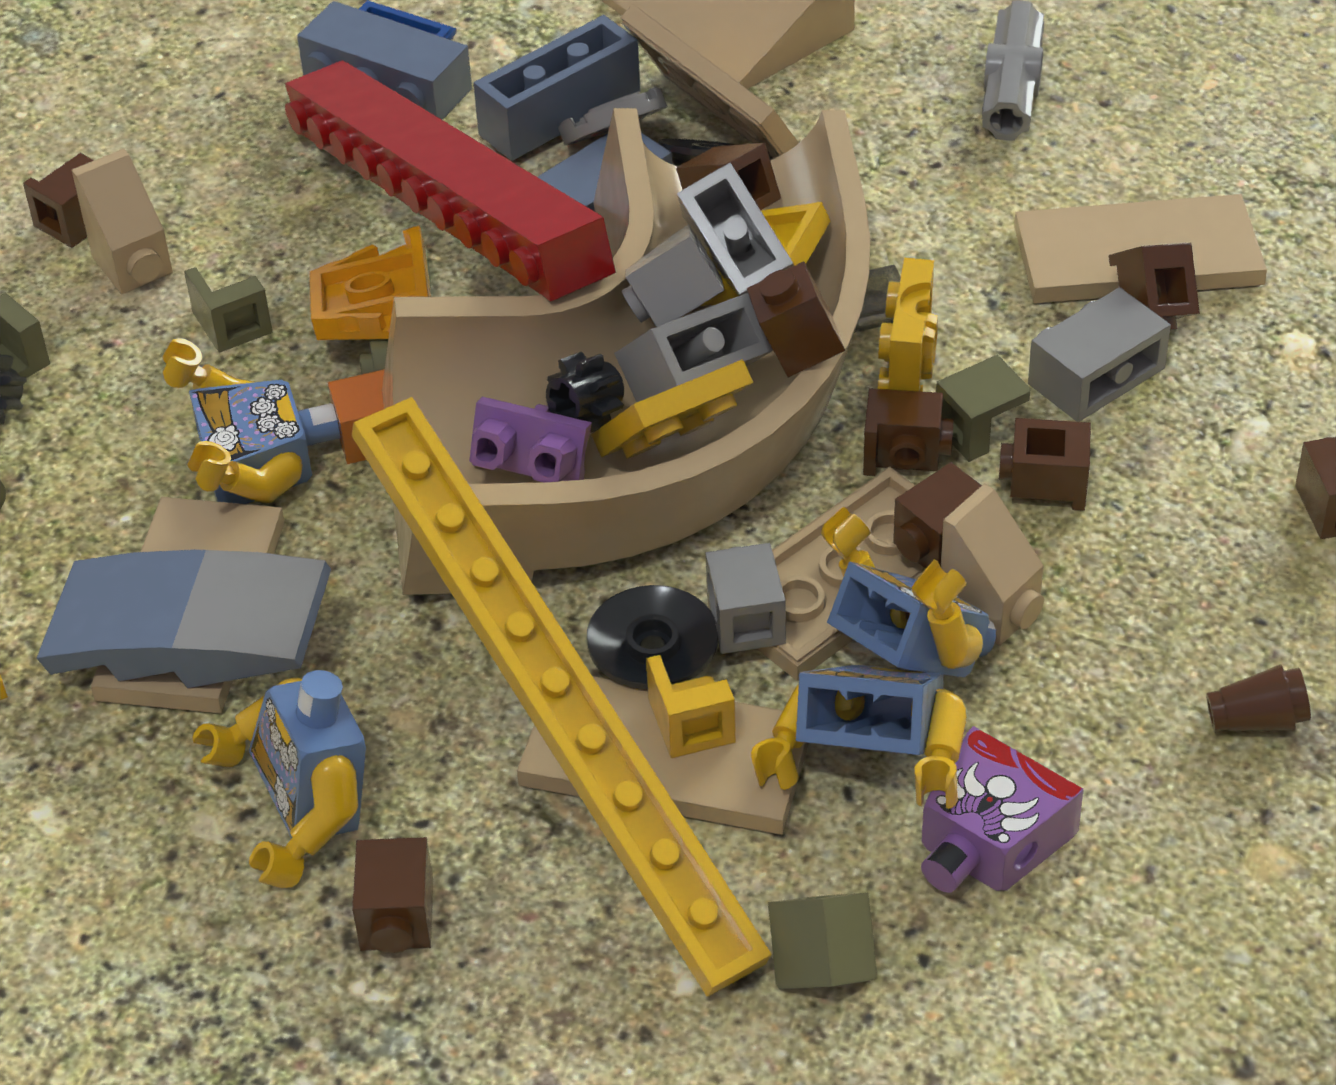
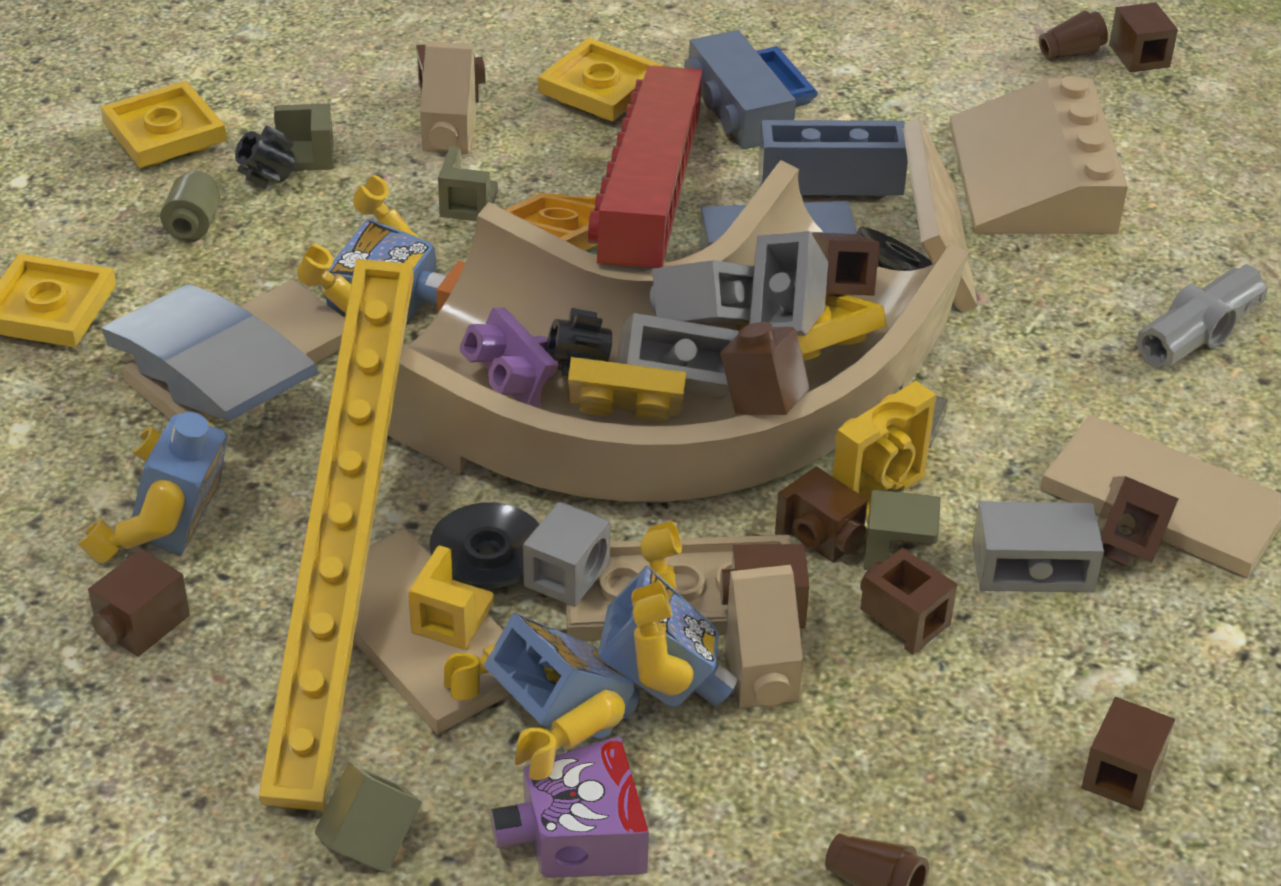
camera: 35 degrees right, 5 degrees down
light grey tile [558,86,668,146] -> none
none -> yellow plate [538,37,663,121]

